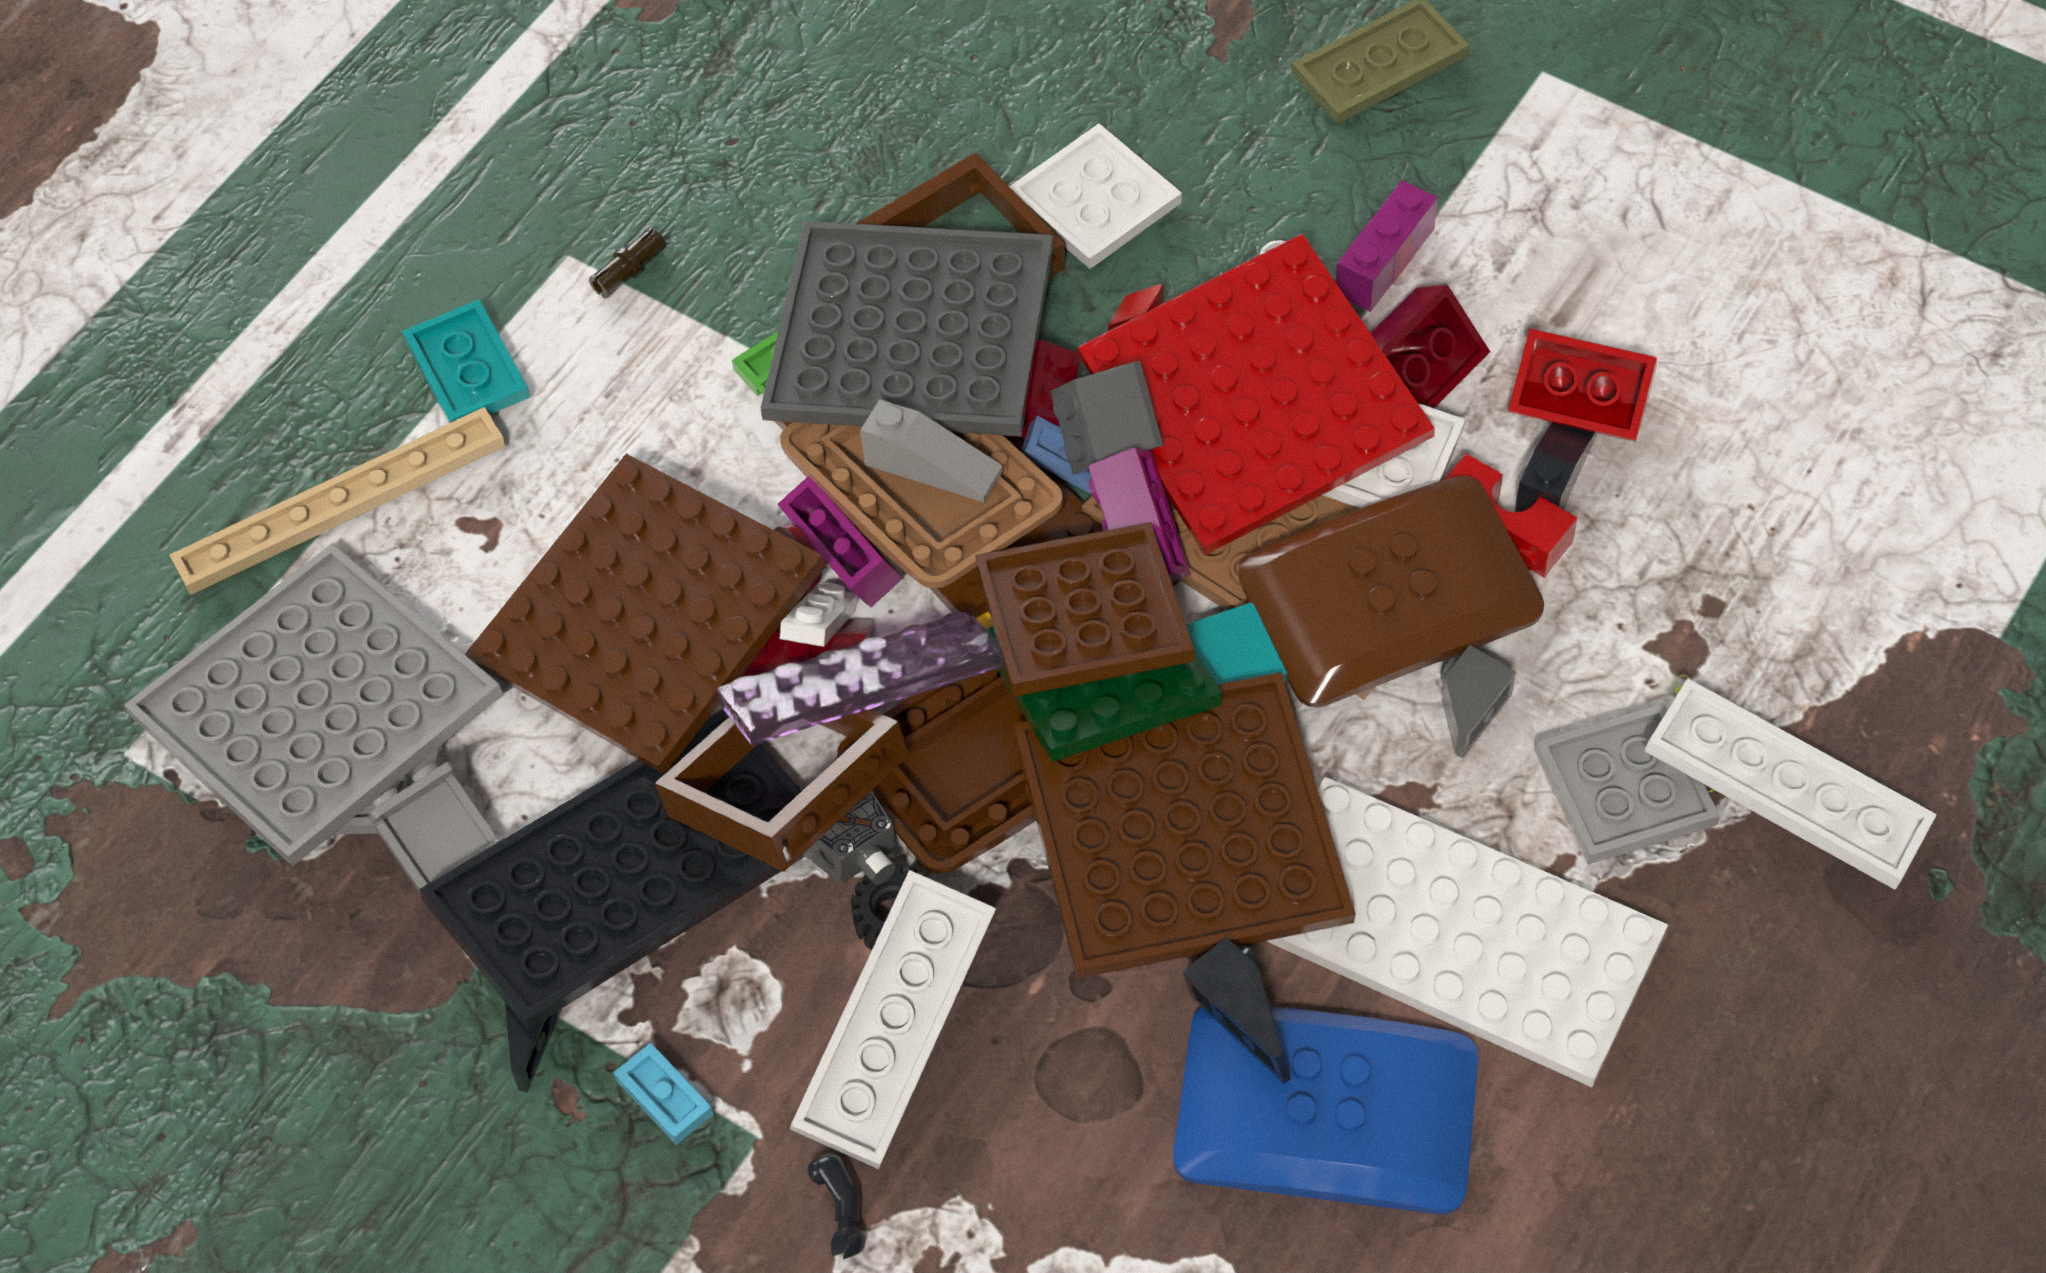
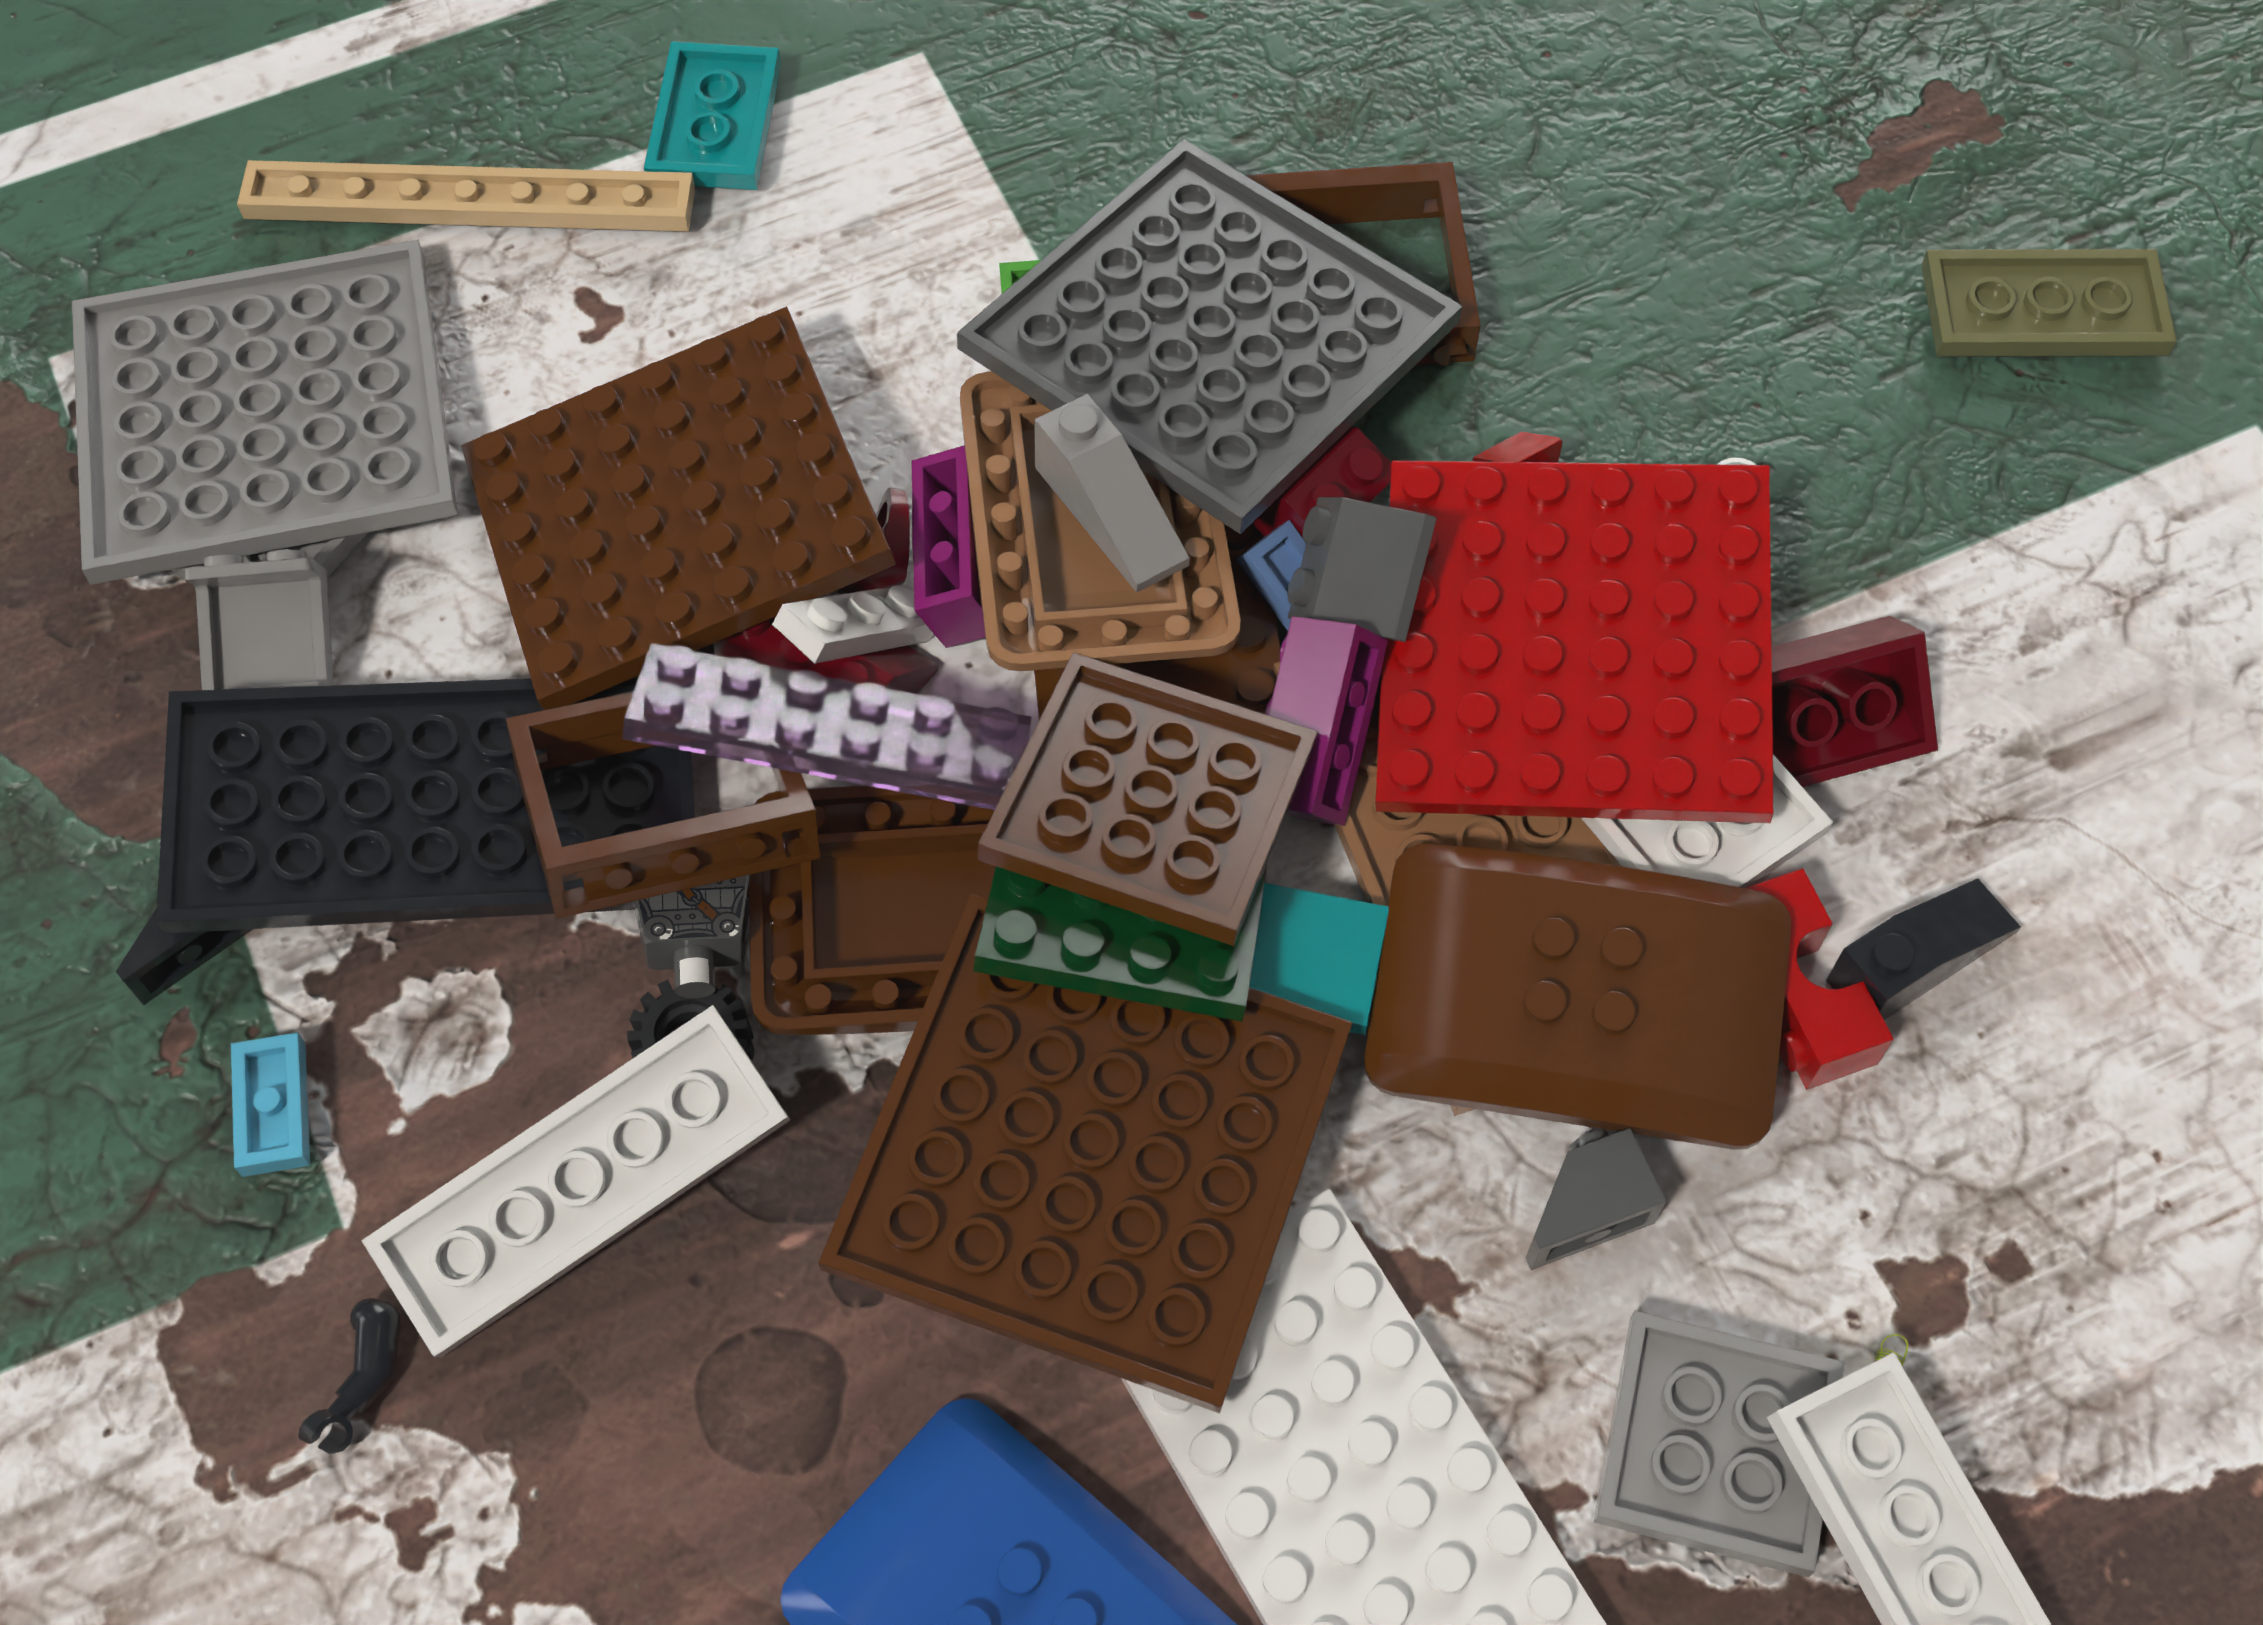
camera: 30 degrees right, 5 degrees up
dark brown pin [589,227,666,298] -> none
white plate [1009,124,1182,269] -> none
black slope [1183,937,1291,1084] -> none
magenta brick [1336,180,1438,312] -> none
red slope [1508,328,1657,442] -> none

